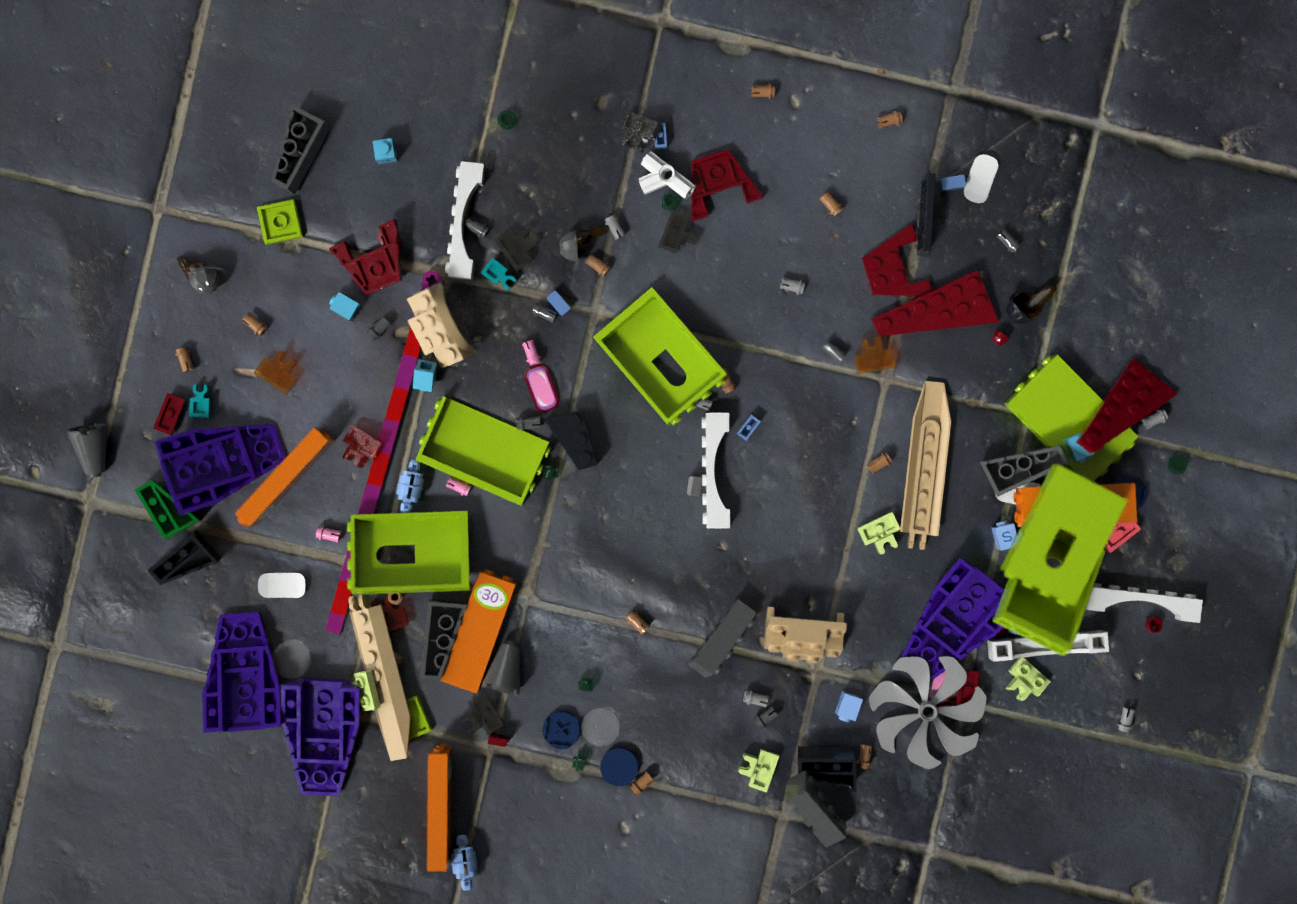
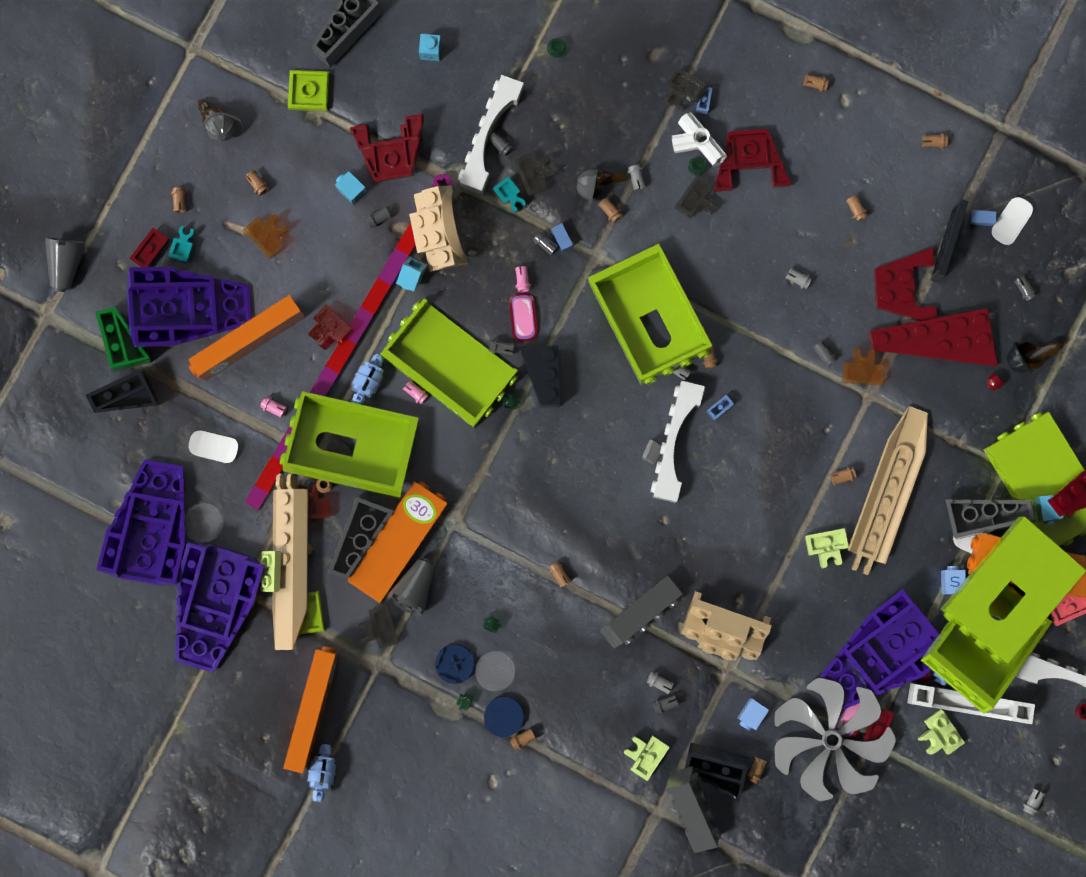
camera: 15 degrees right, 5 degrees down
dark red tile [487,733,509,747] -> none

